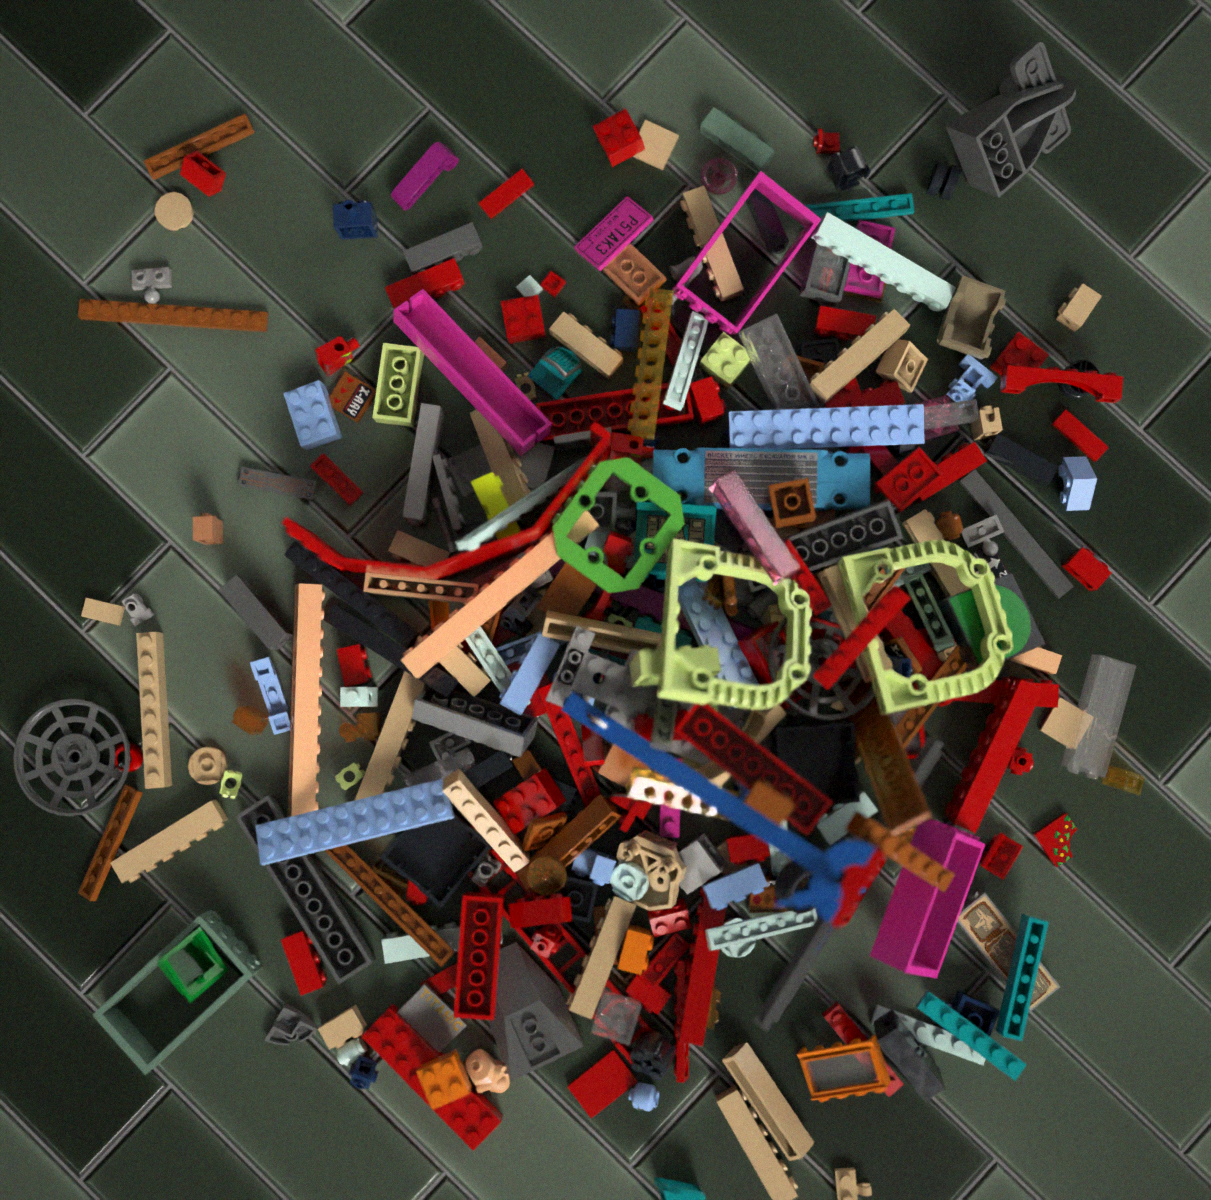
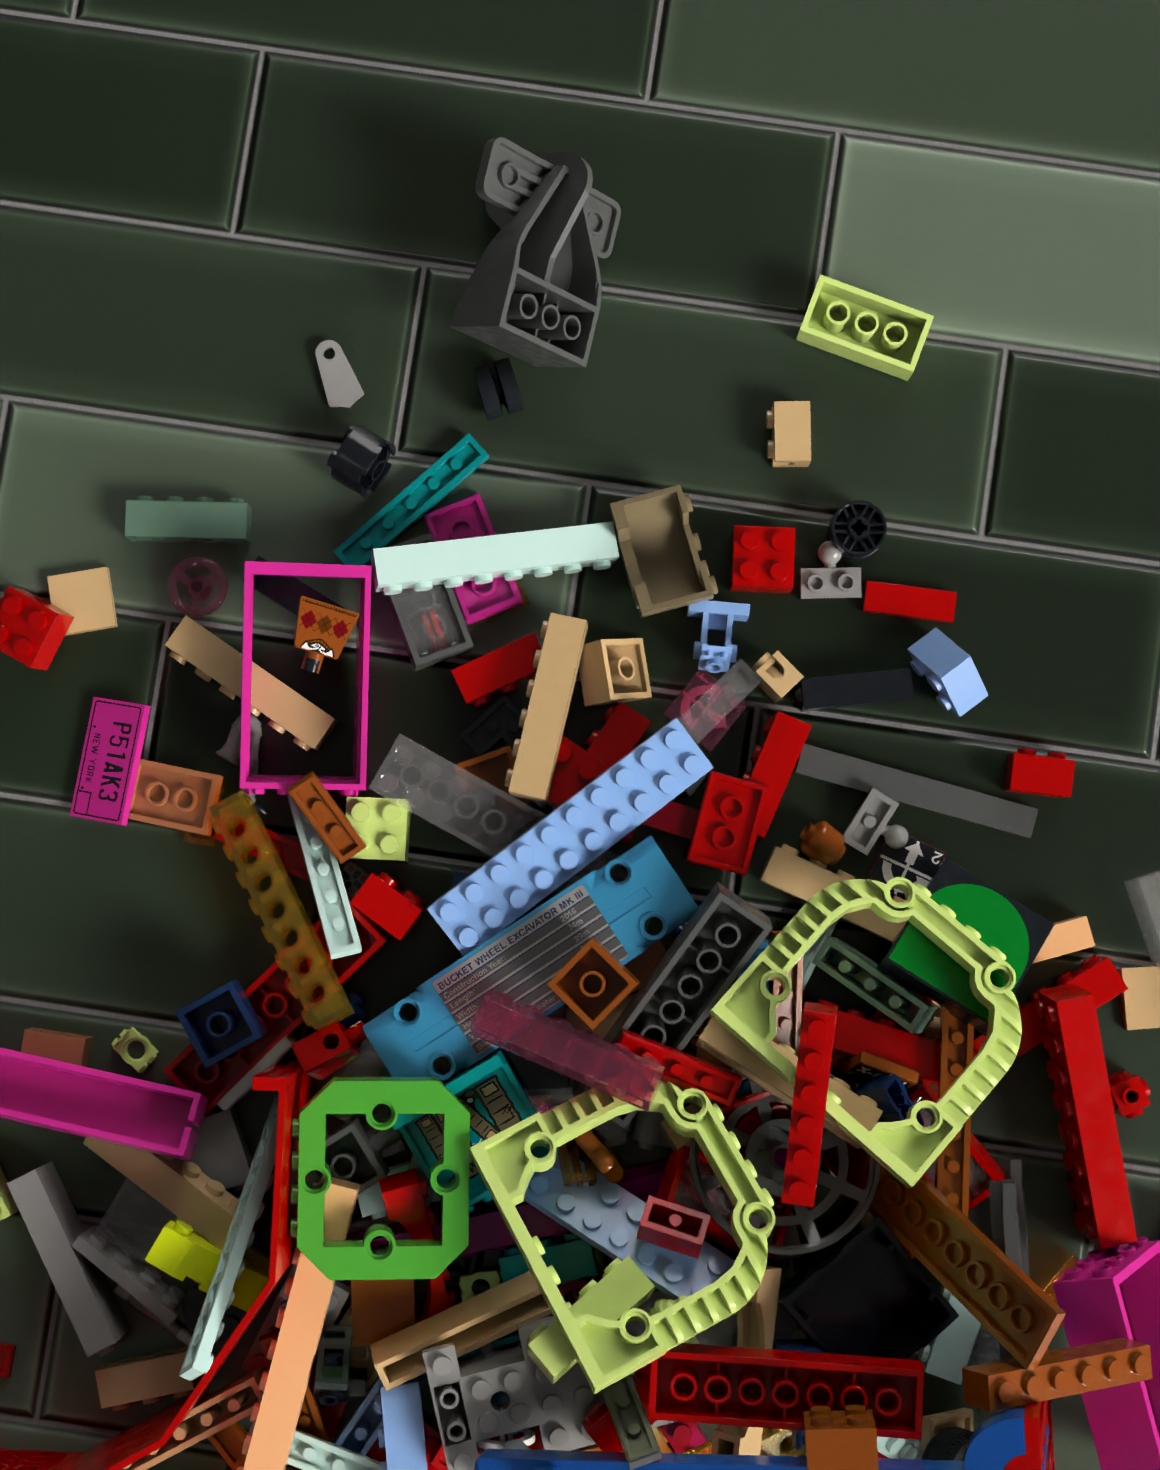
camera: 35 degrees left, 0 degrees up
red brick [501,295,546,344] -> none
light aqua tile [516,275,543,297] -> none
teal piece [528,346,582,400] -> none
red tile [540,271,566,298] -> none
tan brick [549,311,623,380] -> none
dark blue brick [611,309,639,352] -> none
red bracket [813,129,840,154] -> none
red arch [1000,363,1123,403] -> none
none -> dark blue brick [175,979,267,1068]
none -> dark orange tile [287,770,367,864]
none -> dark orange torso [293,596,360,674]
none -> light grey piece [315,340,364,408]
none -> red brick [636,1195,711,1259]
none -> yellowish green brick [796,274,934,381]
none -> light grey plate [799,541,861,599]

